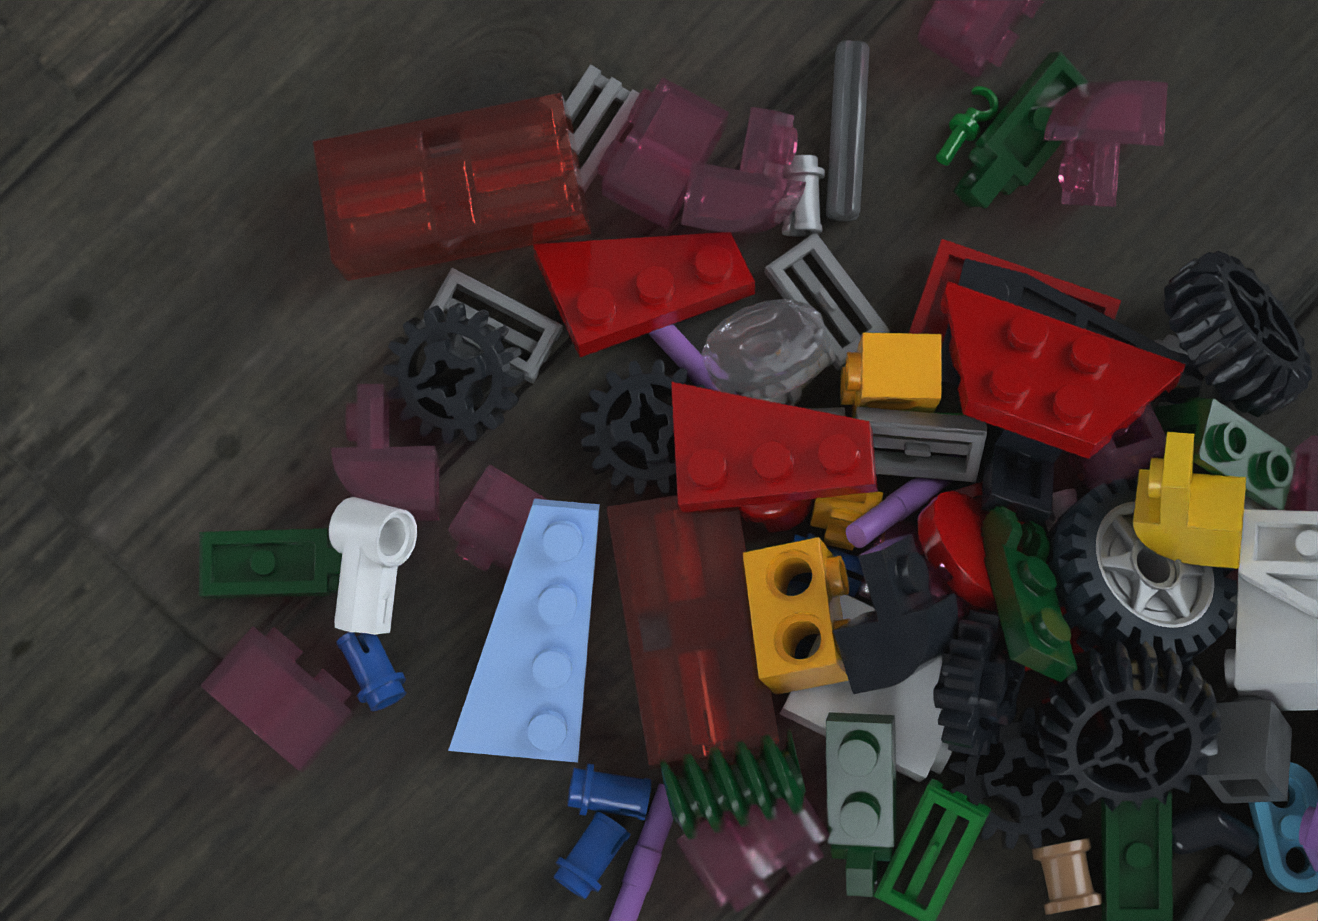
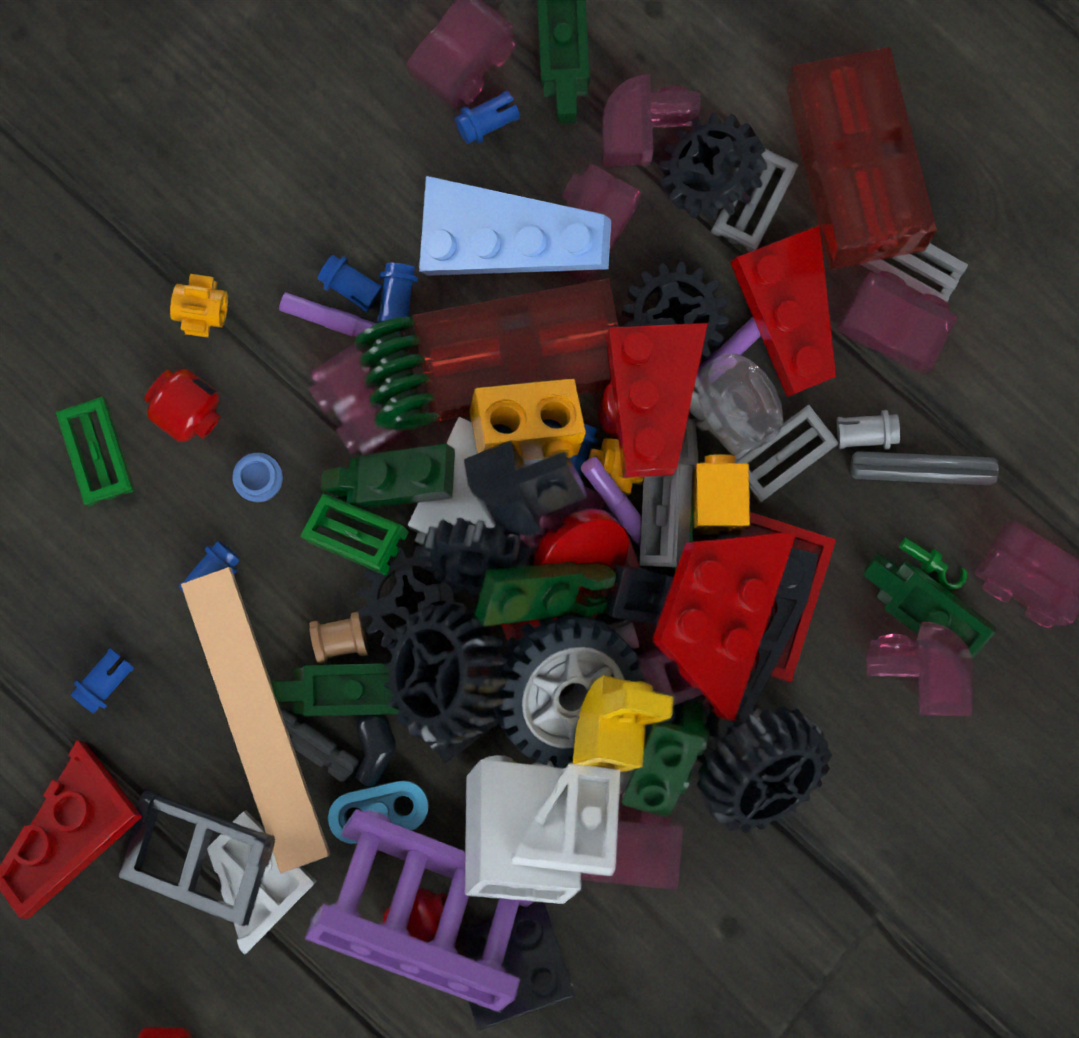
camera: 90 degrees right, 5 degrees up
white piece [329,497,417,635] -> none
clear pink brick [681,107,806,234] -> none
dark grey brick [1201,696,1292,803] -> none

